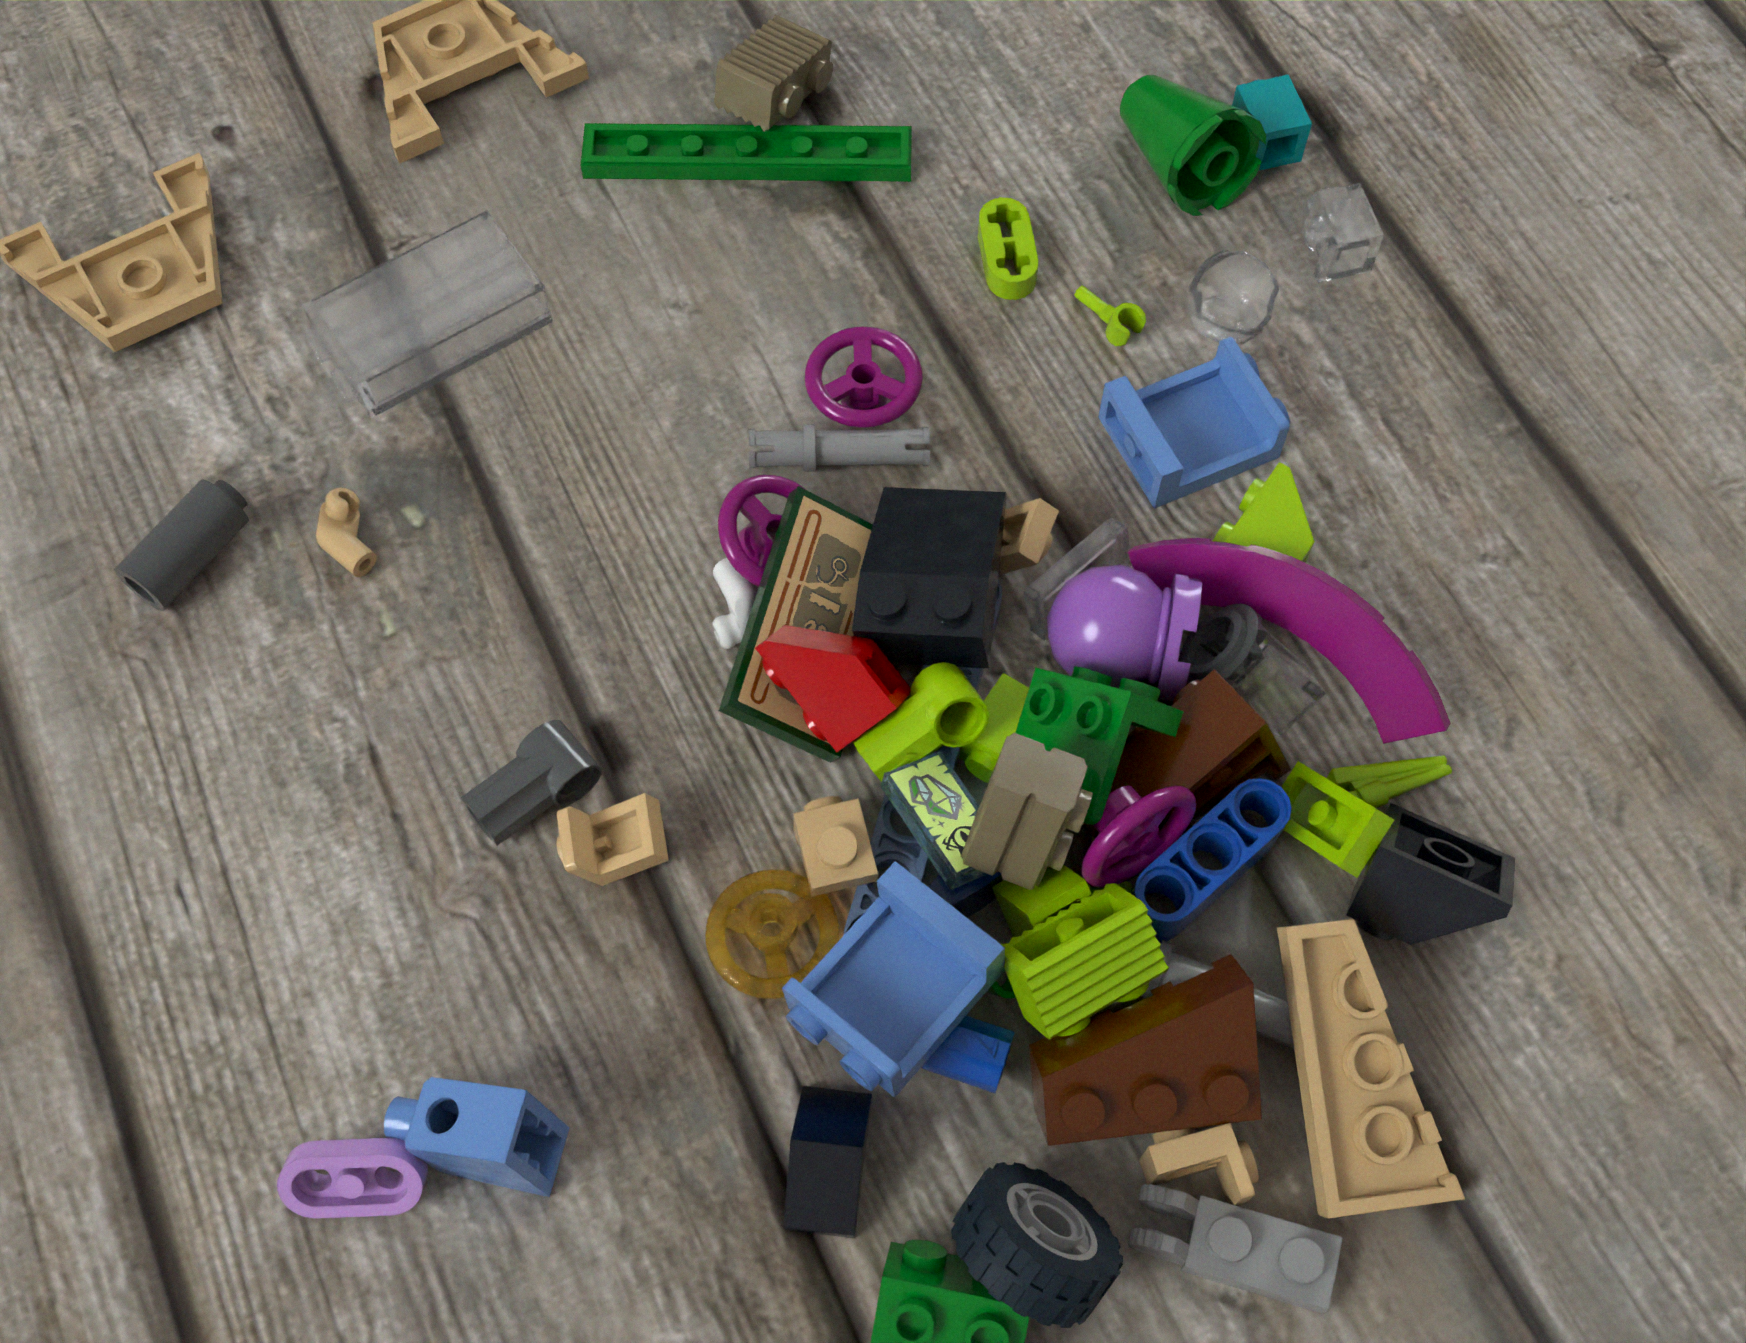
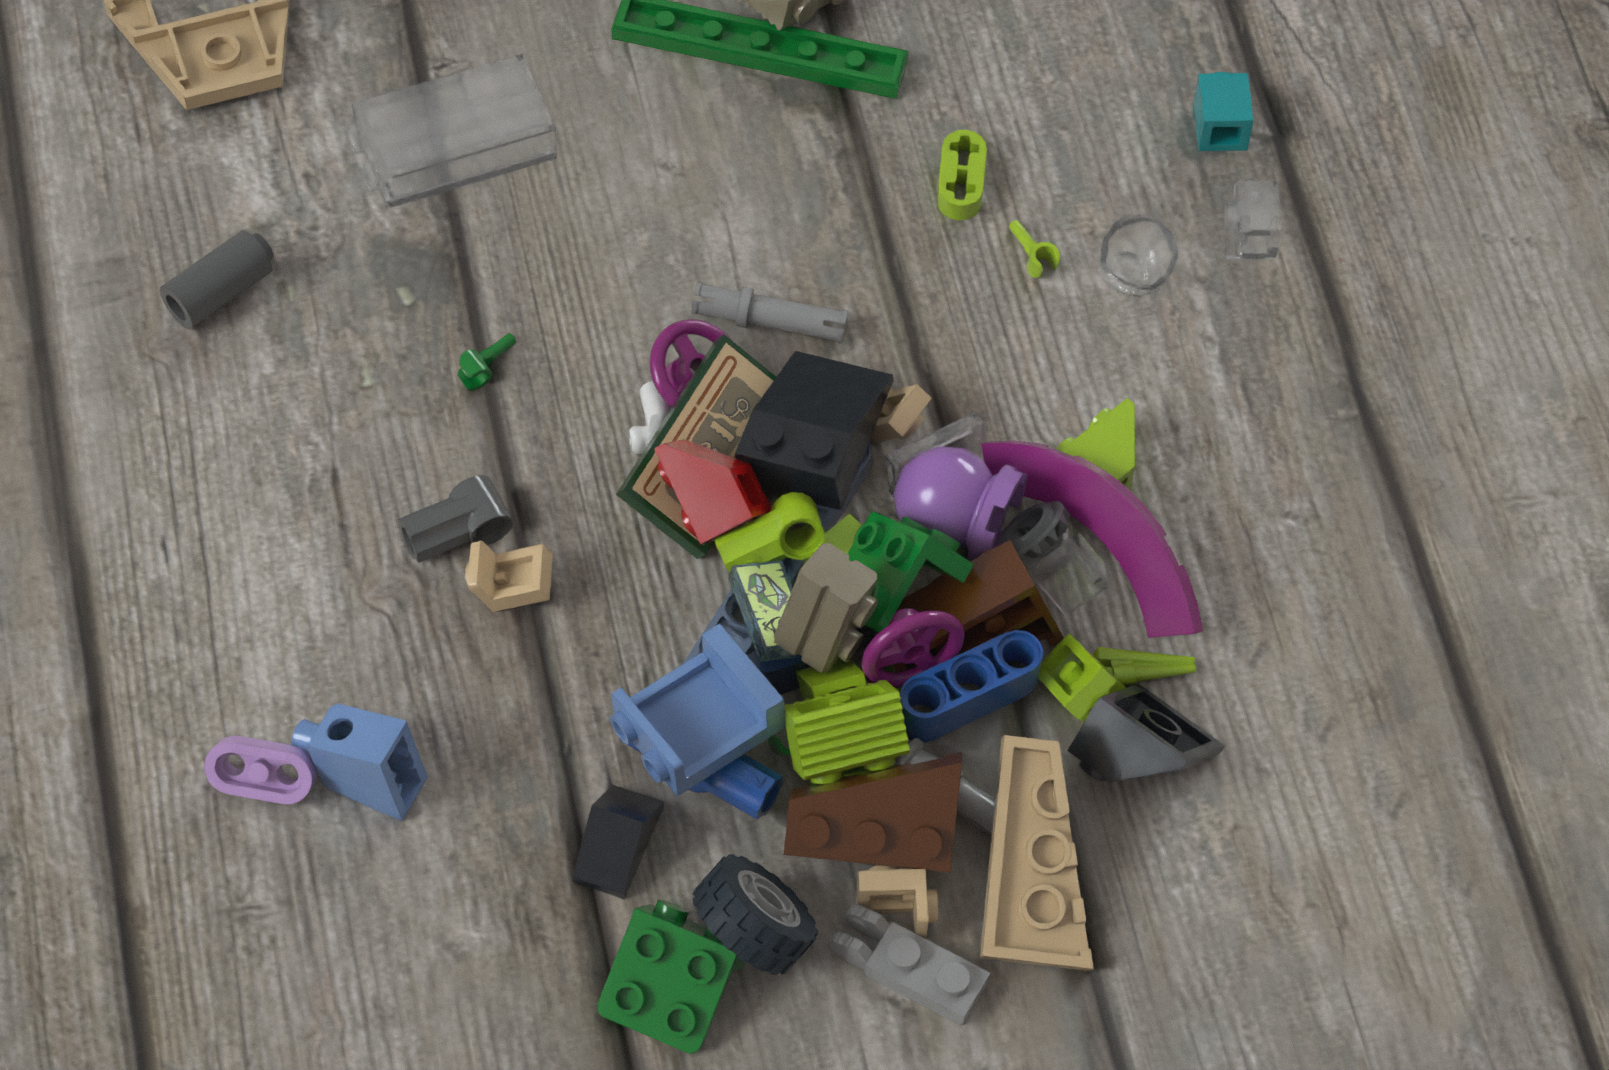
camera: 10 degrees right, 5 degrees down
tan arm [316,488,377,577] -> none
clear yellow piece [705,869,839,999] -> none
tan bracket [793,796,878,896] -> none
magenta piece [804,326,923,428] -> none
medium blue panel [1098,337,1290,509] -> none
green cone [1120,75,1266,216] -> none
none -> green hand [457,333,516,391]

